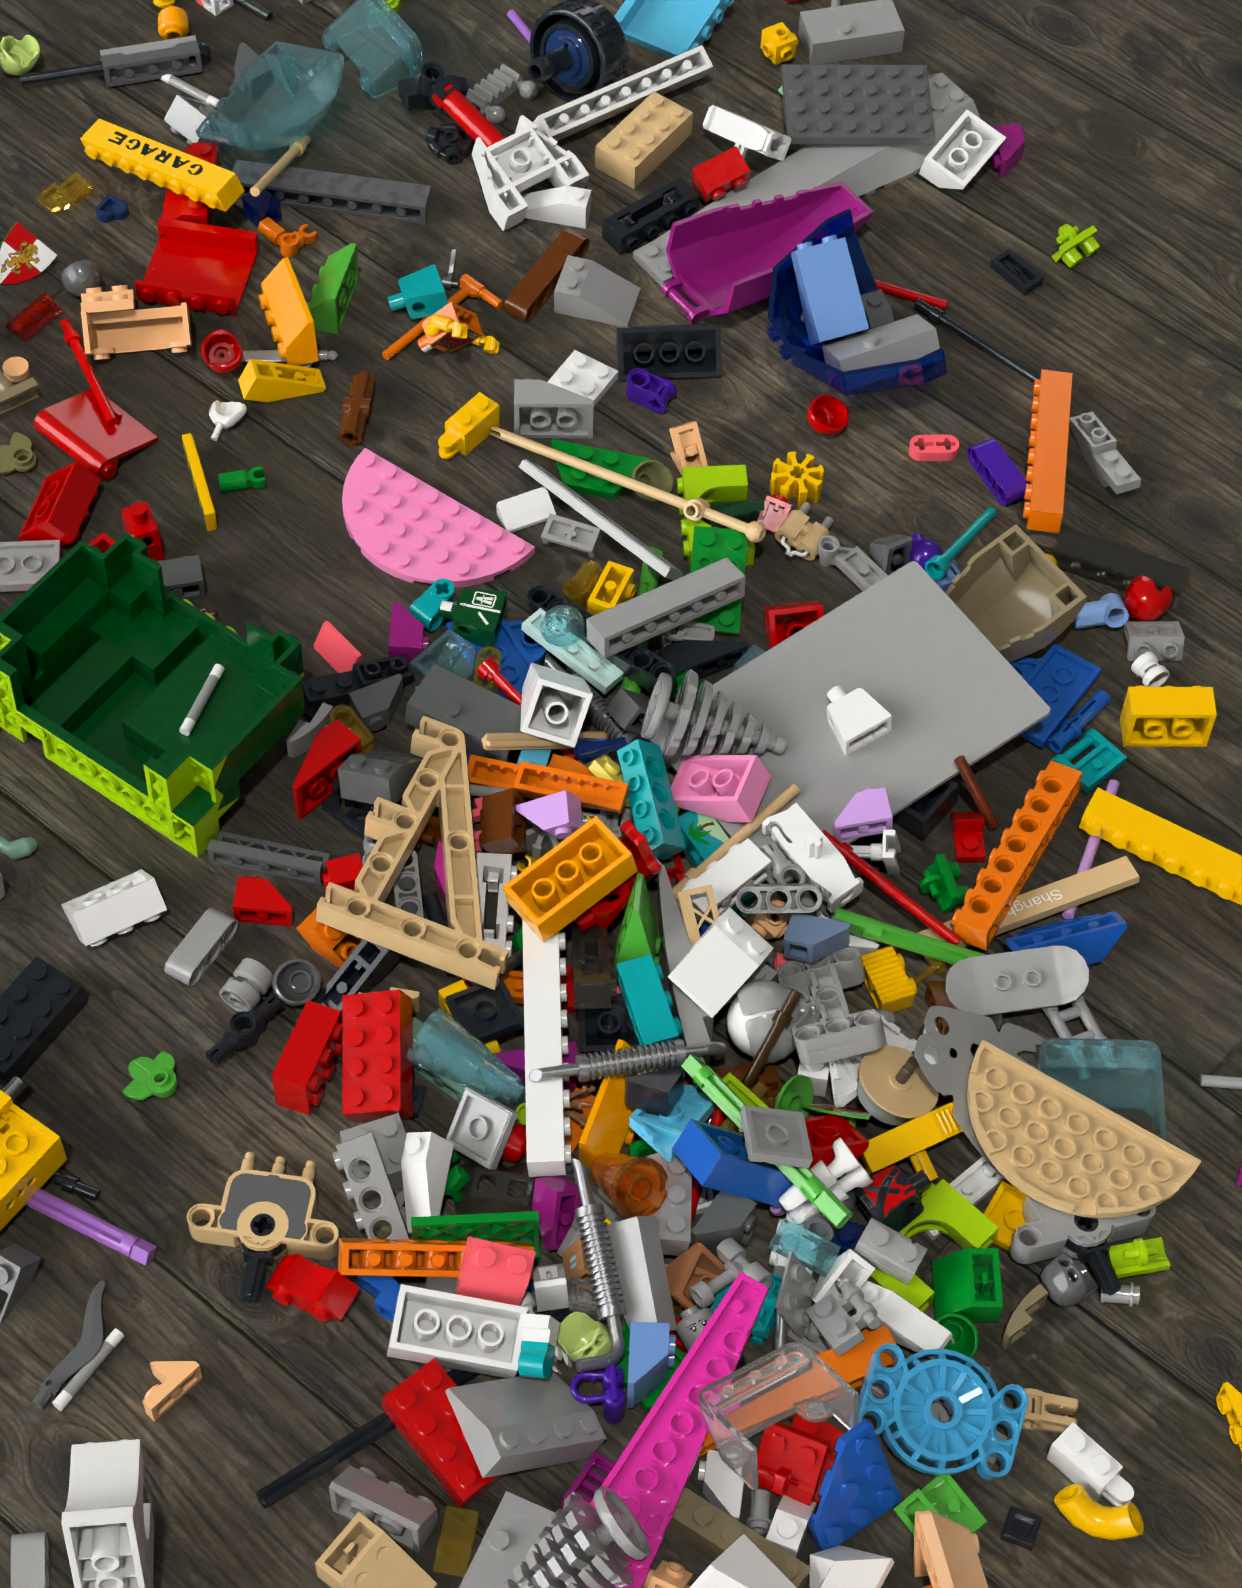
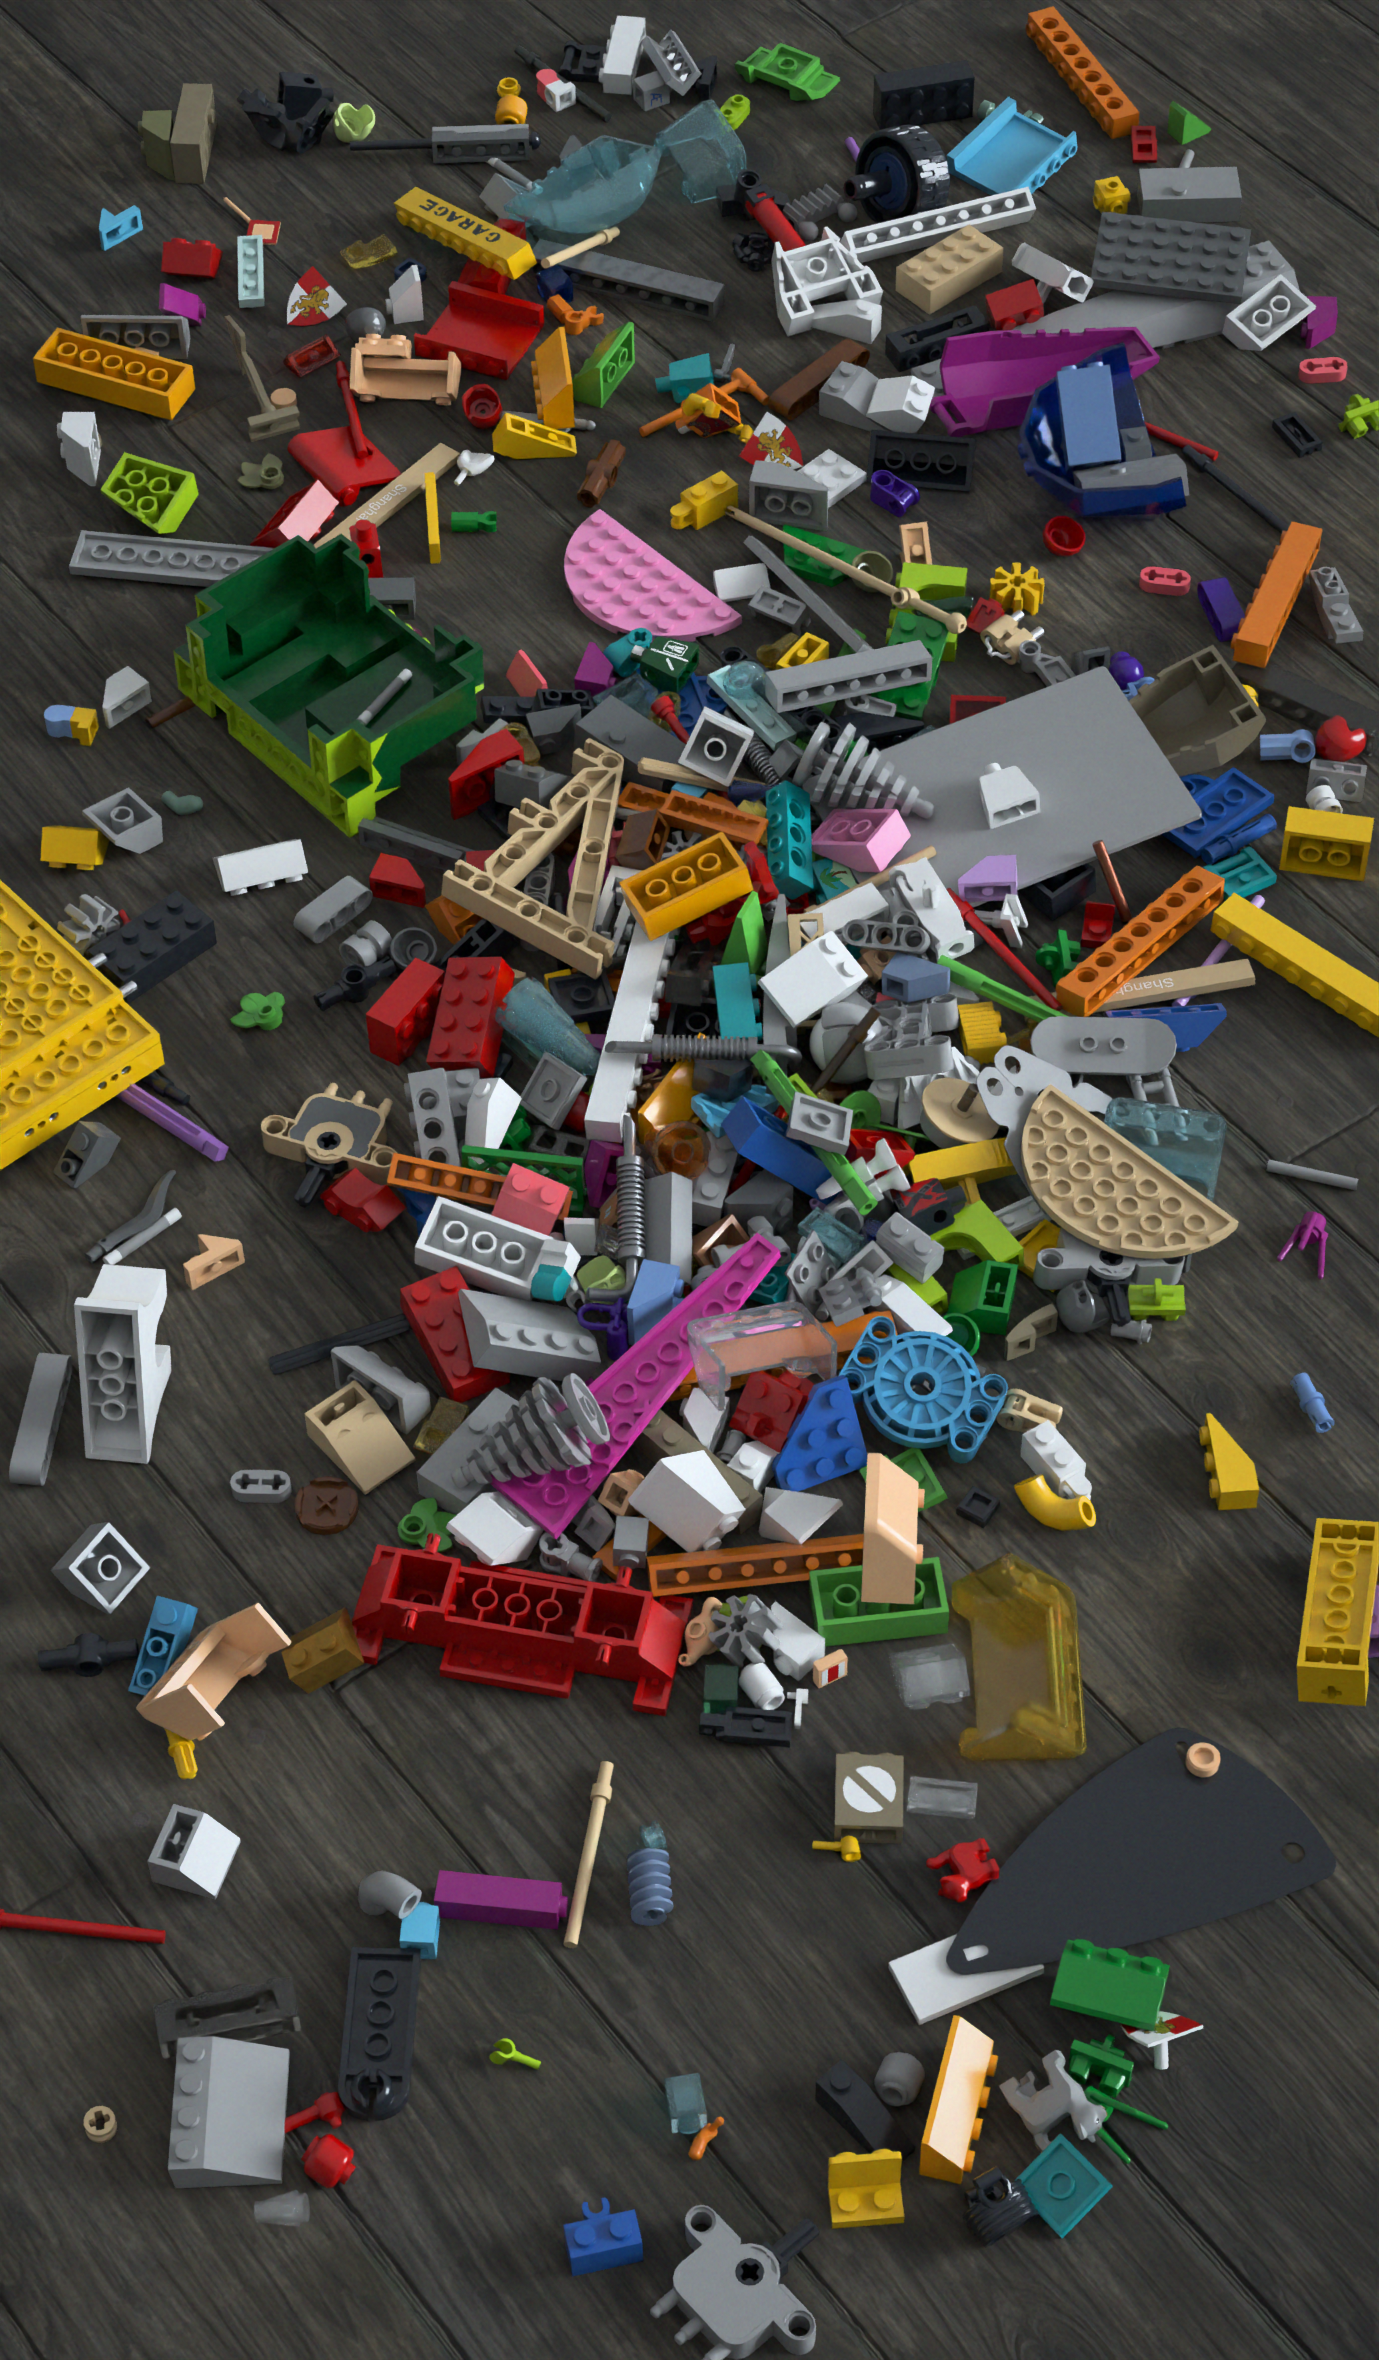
camera: 15 degrees right, 5 degrees down
lavender slope [516,790,583,839] -> none
teal piece [925,508,997,580] -> none
none -> tan tile [314,443,460,548]
none -> white slope [385,265,424,324]
none -> shield [739,412,803,469]
none -> white slope [866,376,935,433]
none -> coral beam [1298,357,1347,384]

